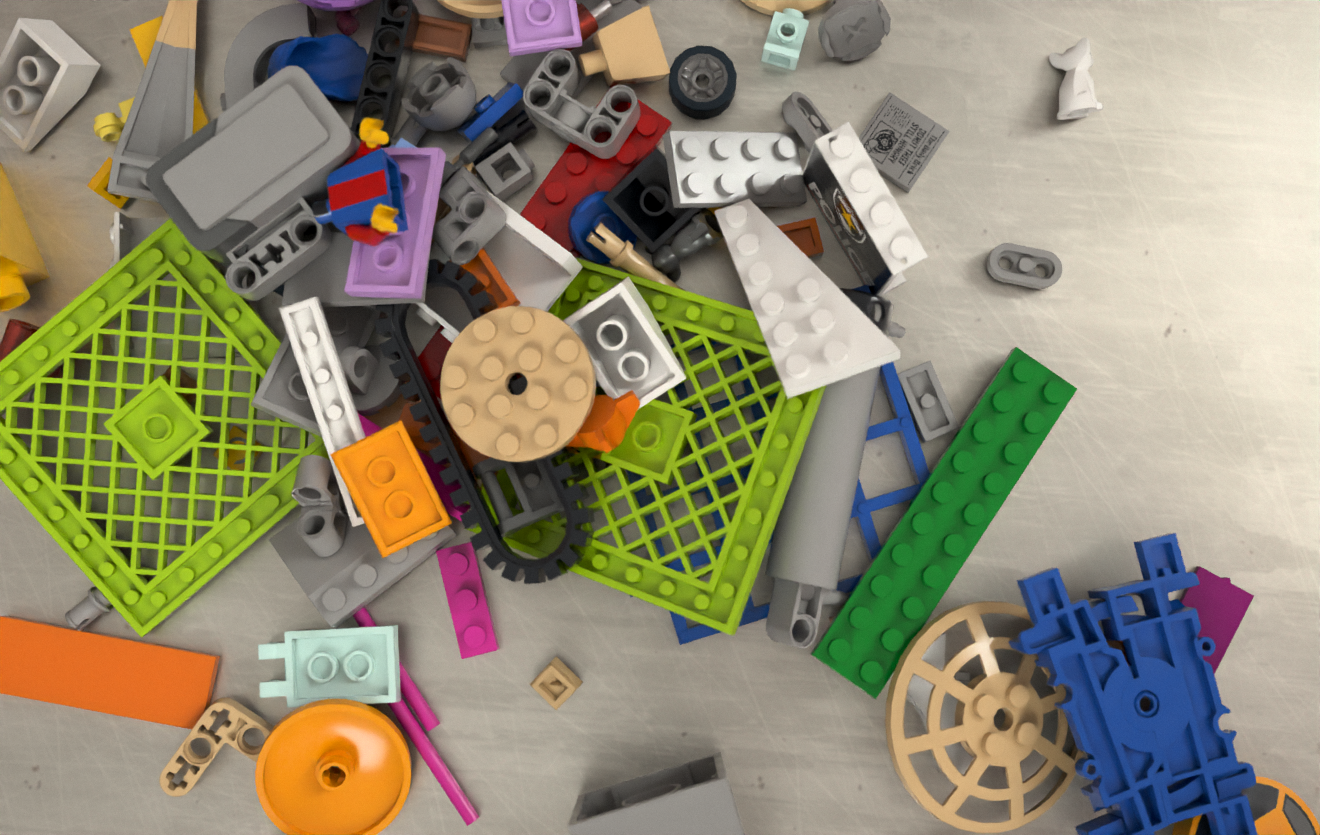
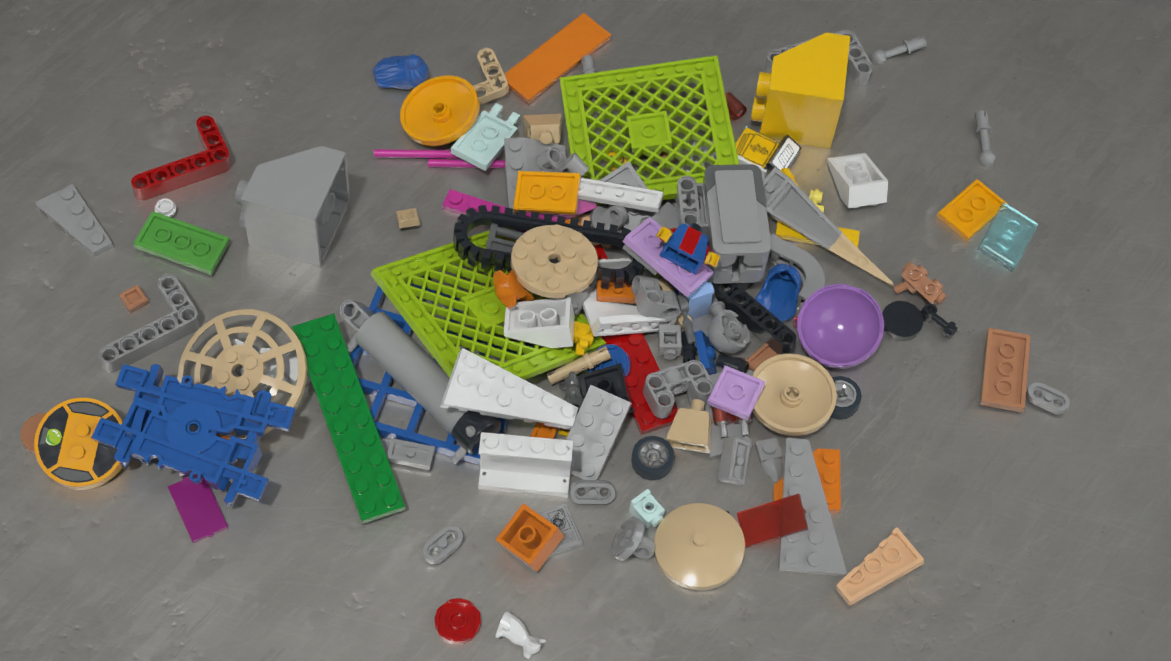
camera: 115 degrees right, 25 degrees down
none -> red tile [434,598,481,645]
none -> orange brick [495,503,564,572]
none -> tan torso [523,114,562,144]
none -> yellow plate [573,321,593,356]
none -> black cone [716,354,749,374]
none -> yellow tile [735,126,779,170]
none -> tile [766,135,802,170]

